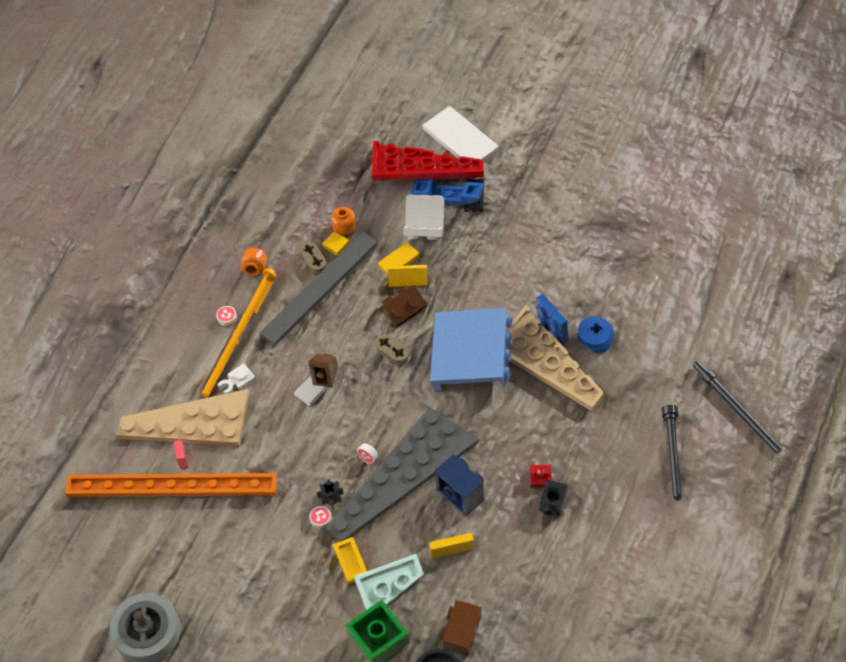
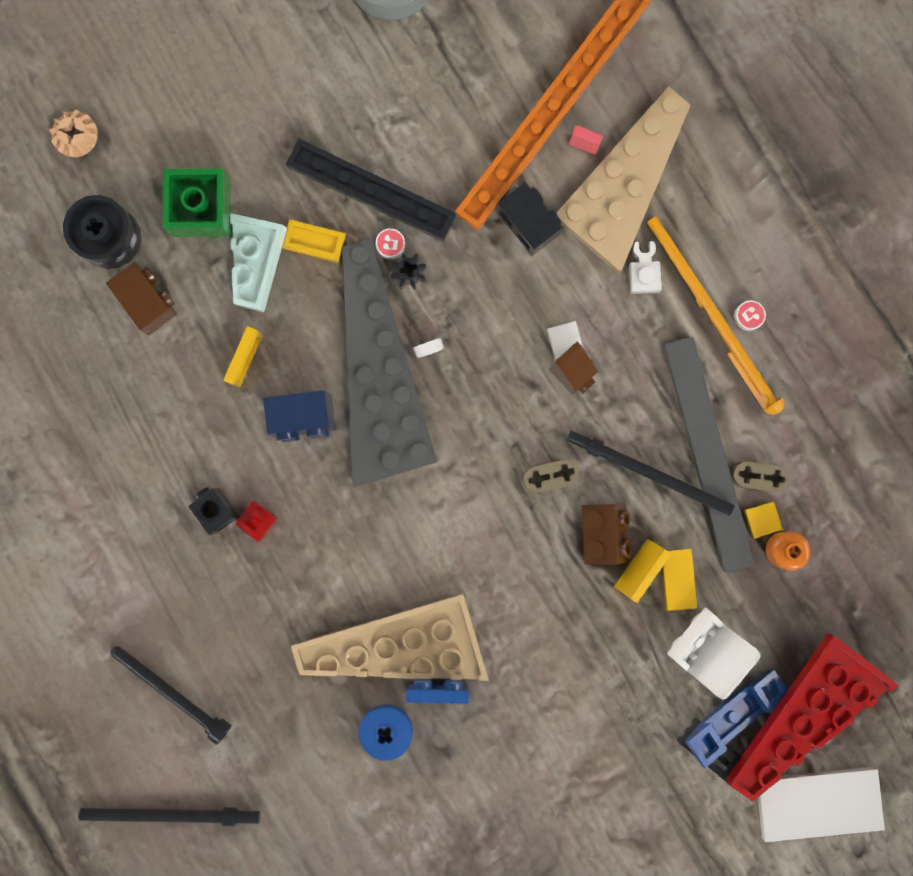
camera: 120 degrees right, 30 degrees up
orange head [240,248,267,276] -> none
medium blue panel [430,308,513,391] -> none
none -> black plate [286,138,456,242]
none -> black brick [496,182,562,256]
none -> black bar [566,430,735,516]

